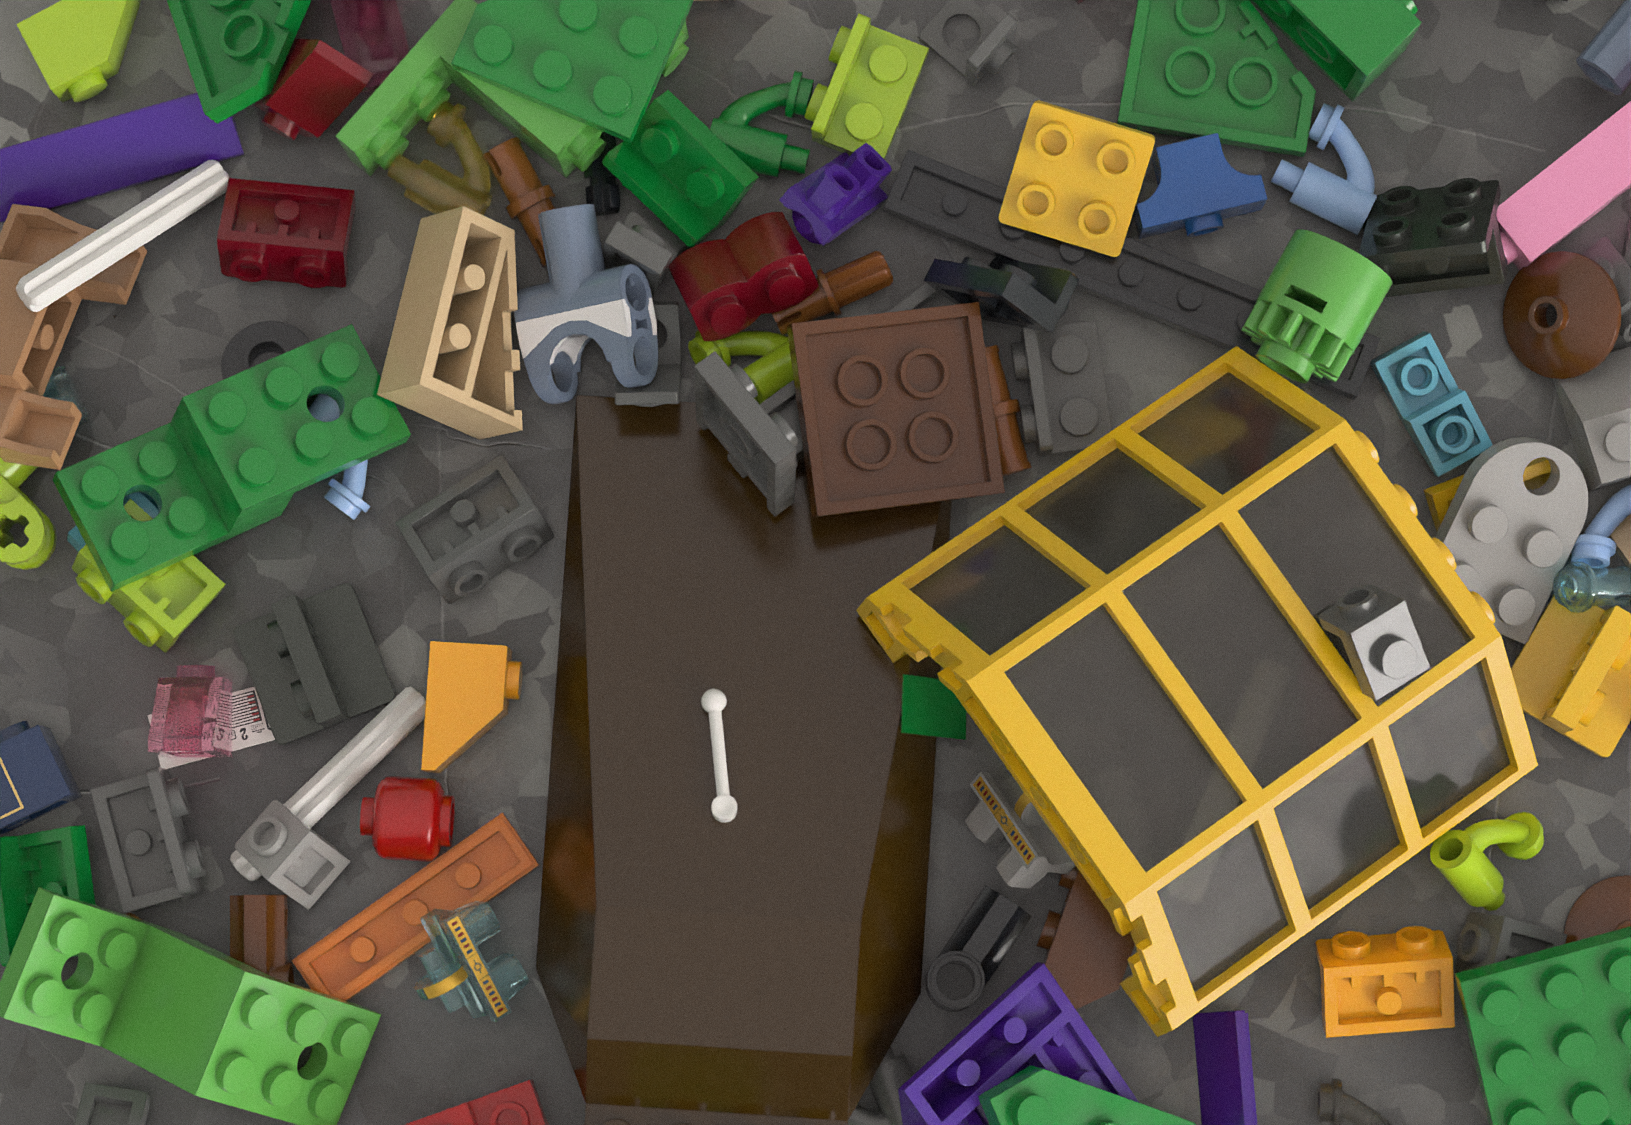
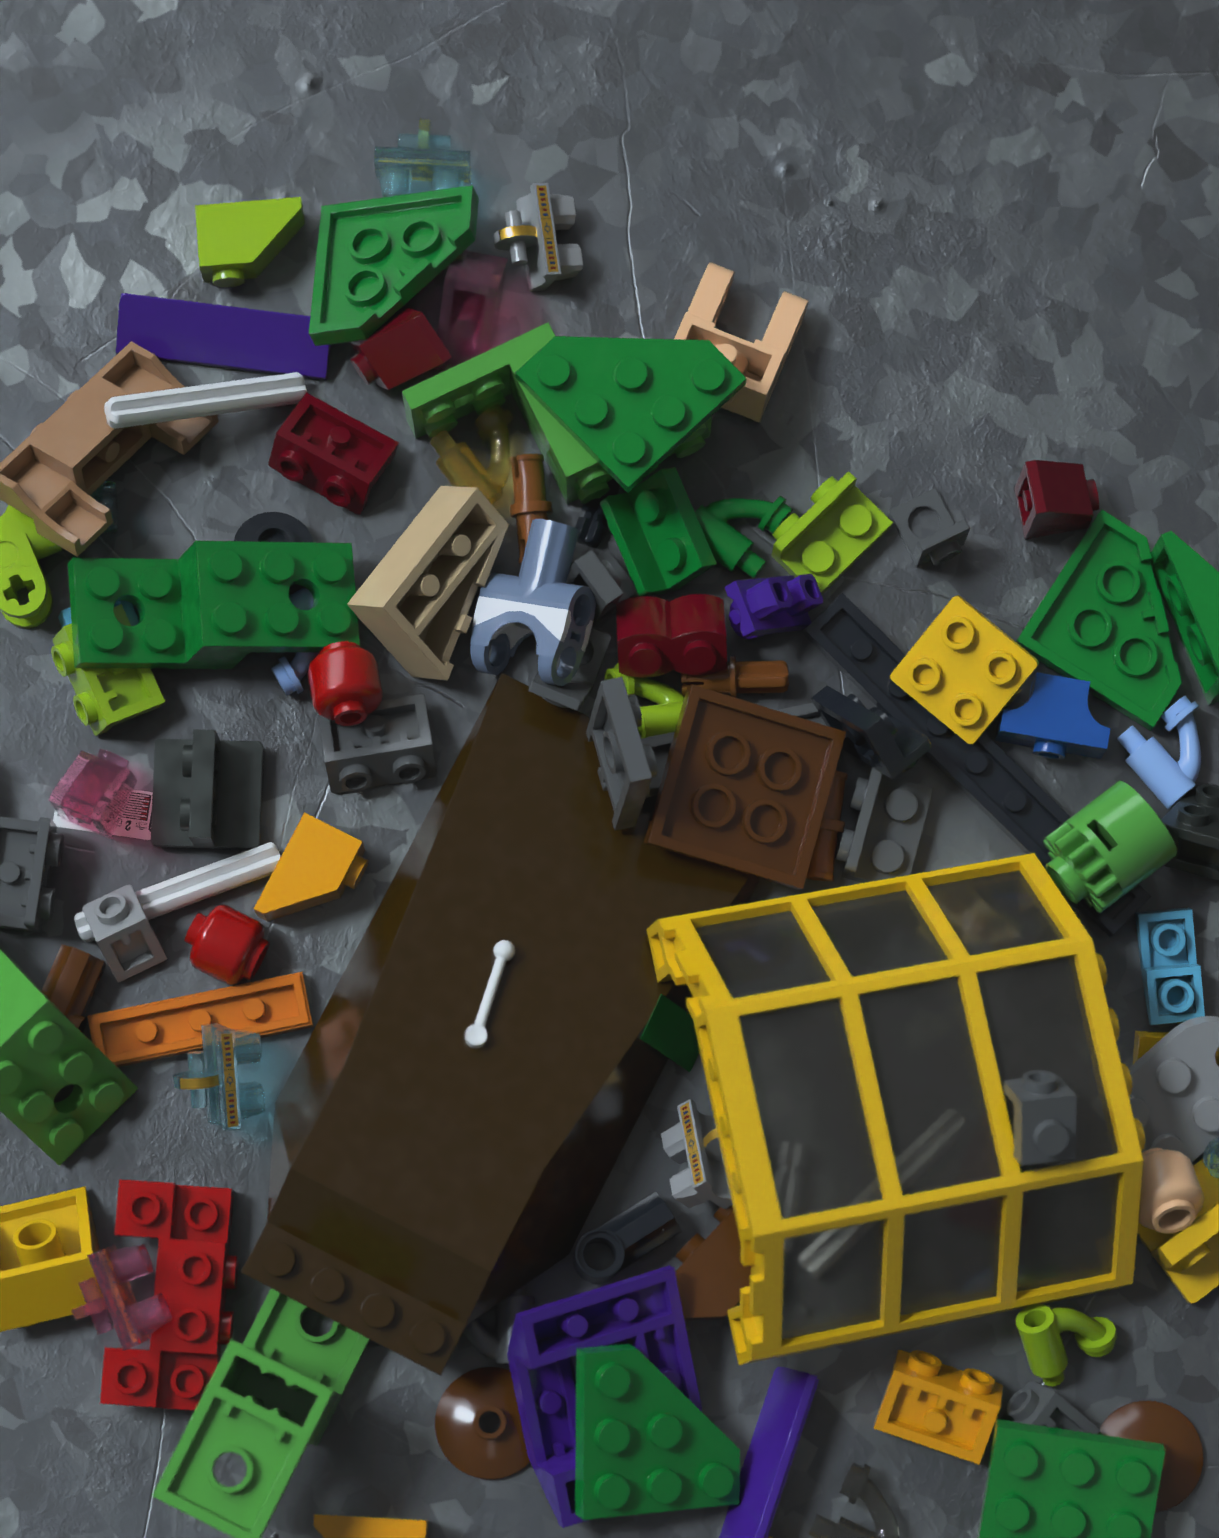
camera: 15 degrees right, 5 degrees down
none -> red head [308,641,383,726]
none -> light nougat head [1138,1148,1204,1234]

